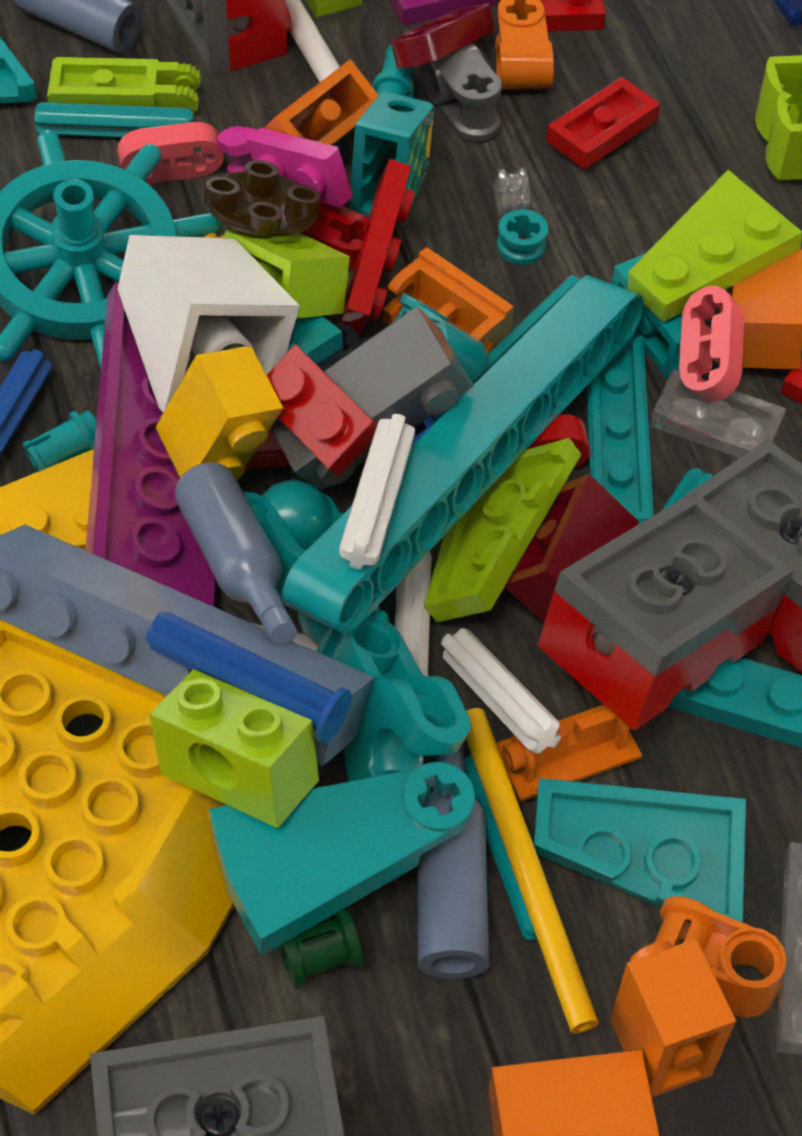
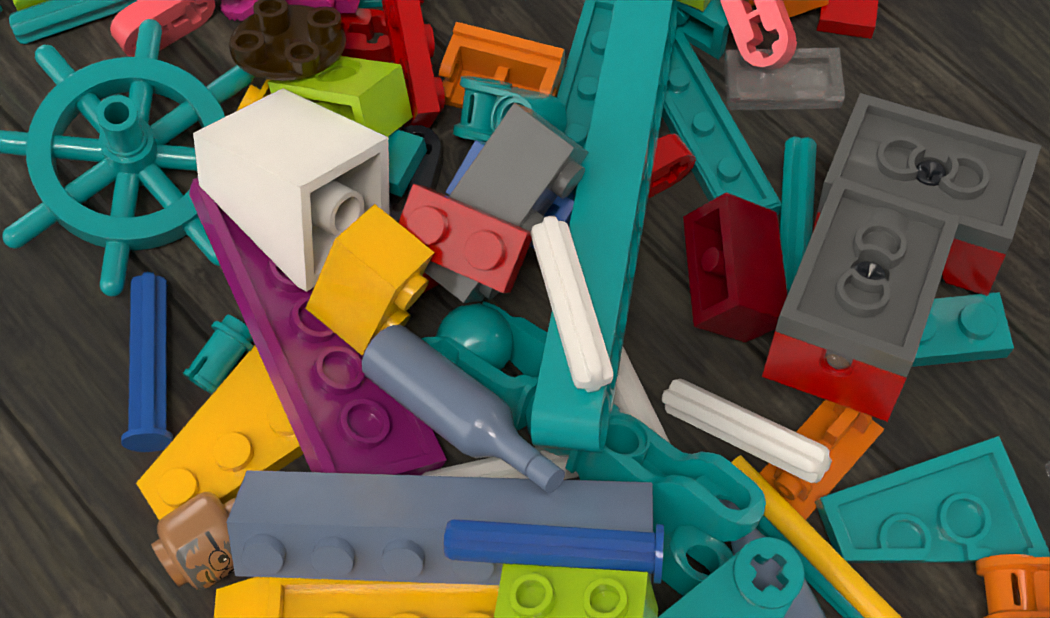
camera: 20 degrees left, 10 degrees up
lime wing [423,438,581,622] -> none

